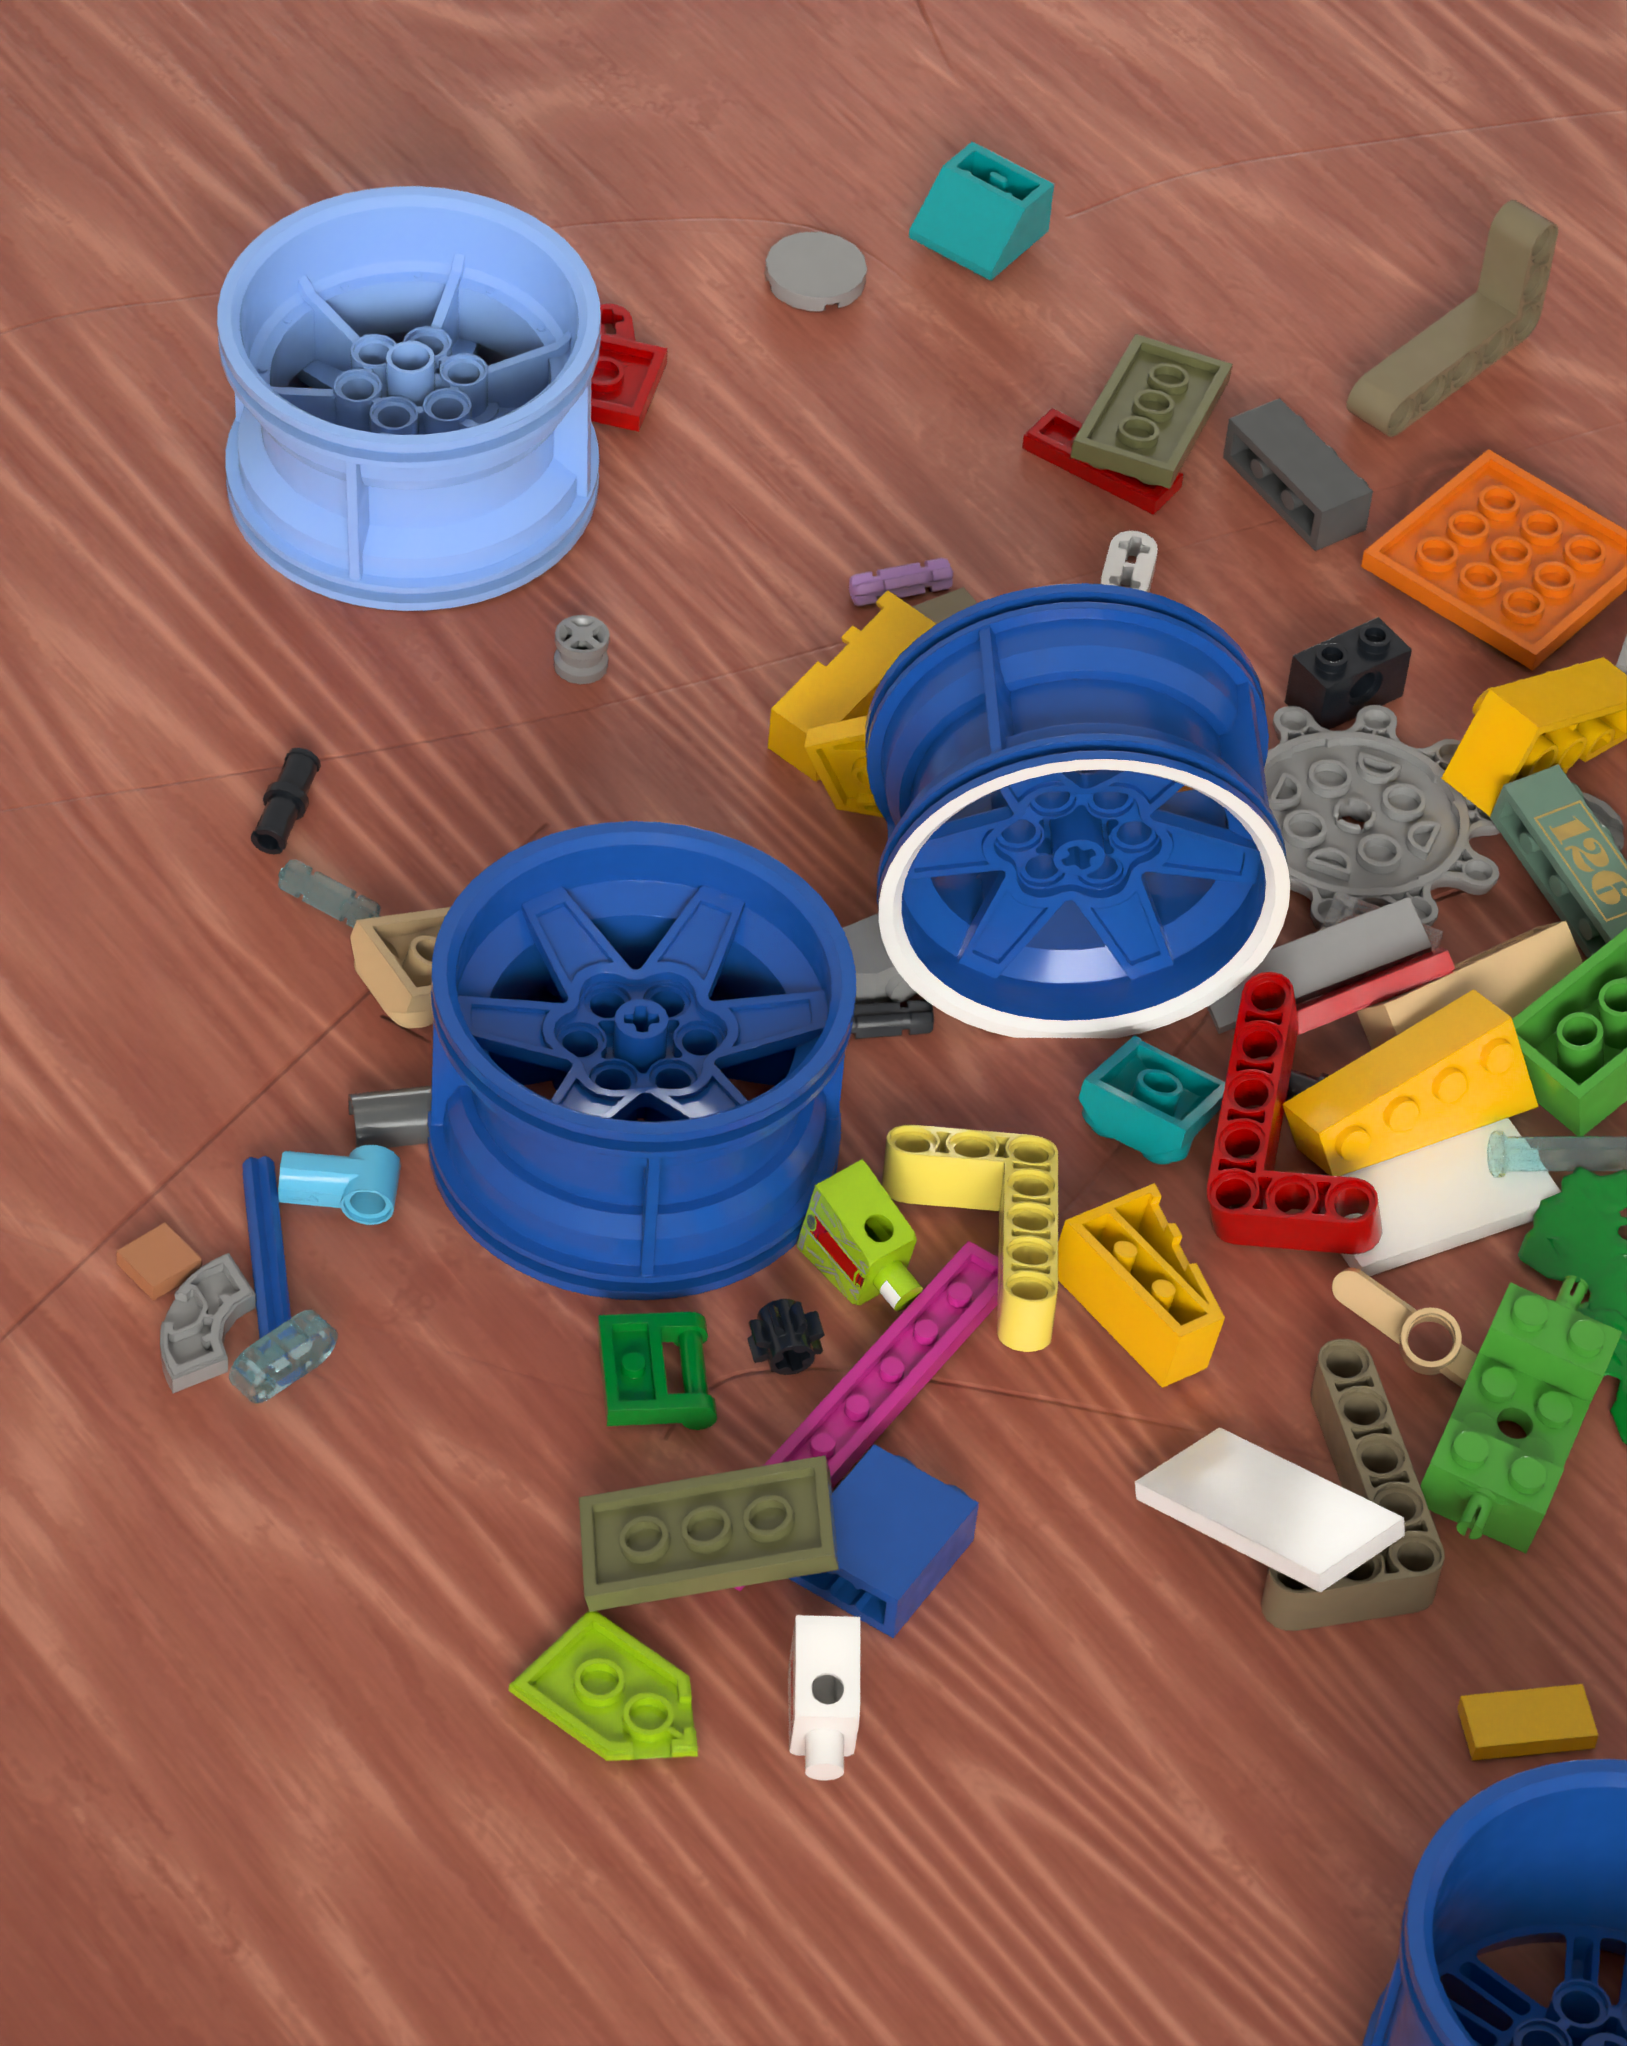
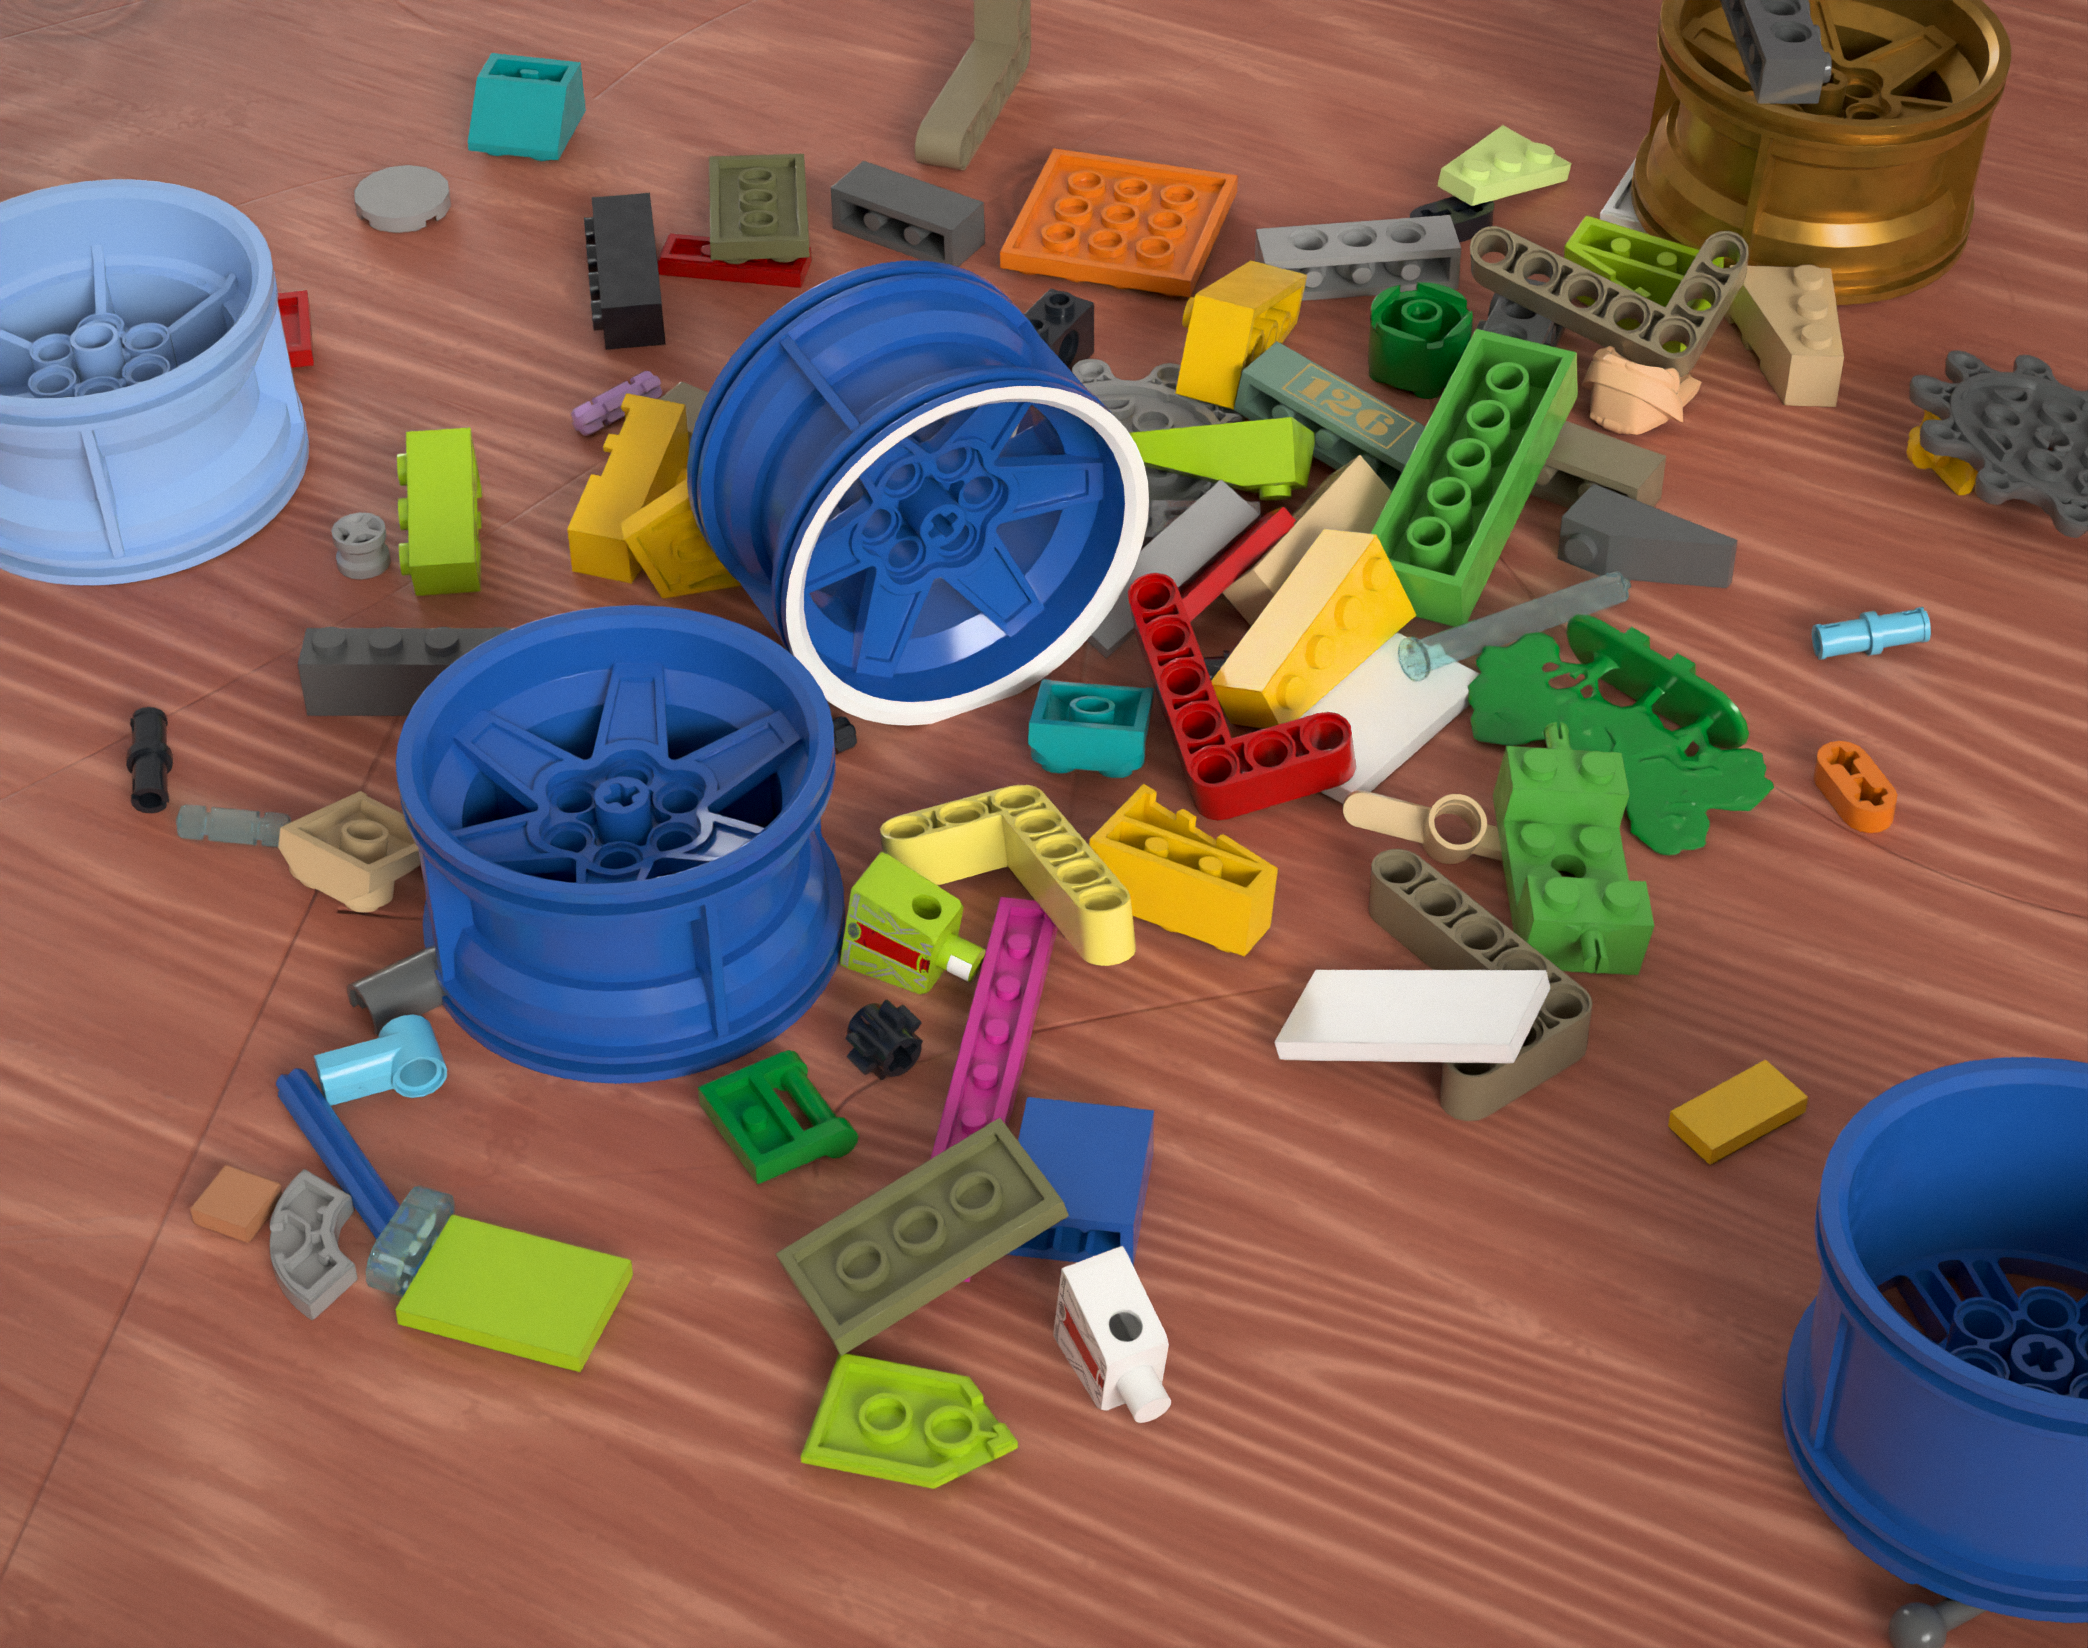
camera: 20 degrees left, 5 degrees down
none -> dark grey slope [298,627,514,716]
none -> lime tile [395,1214,633,1373]
none -> lime wedge [397,427,482,596]
none -> black brick [584,193,666,350]
none -> lime wedge [1129,417,1315,500]

